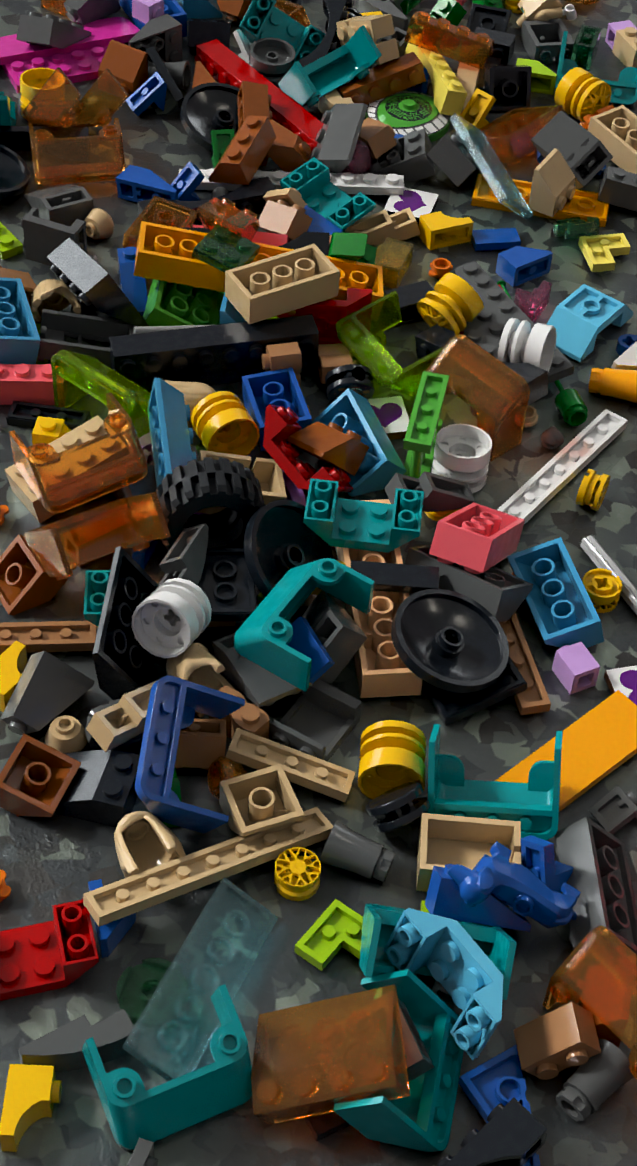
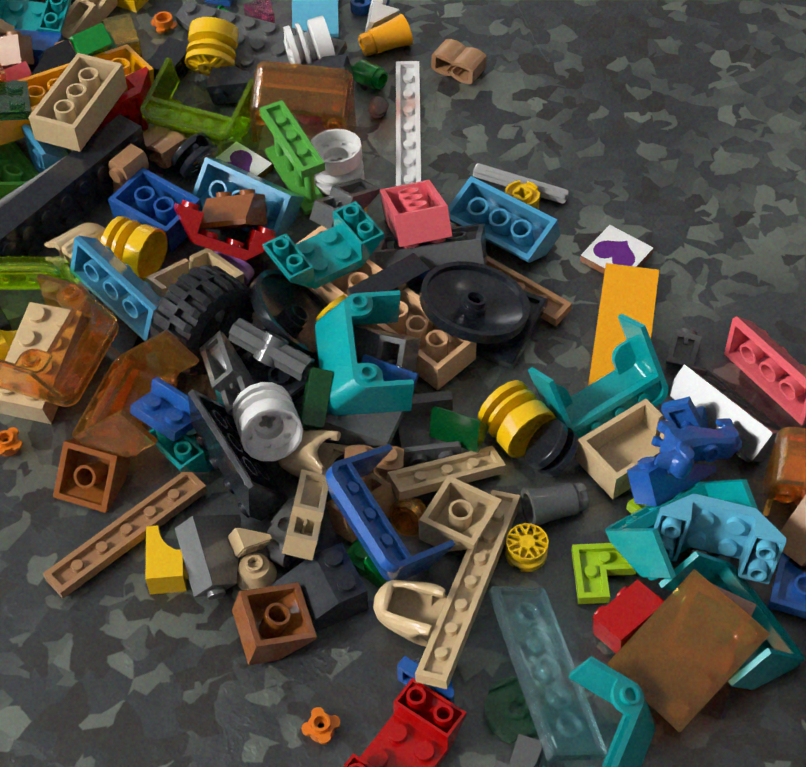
camera: 35 degrees left, 5 degrees up
lavender brick [552,641,600,695] -> none
yellow wheel [576,469,610,511] -> none
none -> blue bracket [130,377,194,442]
none -> dark grey piece [228,318,315,381]
none -> tan slope [228,528,272,558]
none -> dark green slope [300,367,333,430]
none -> dark green slope [429,405,489,453]
none -> red brick [593,579,666,657]

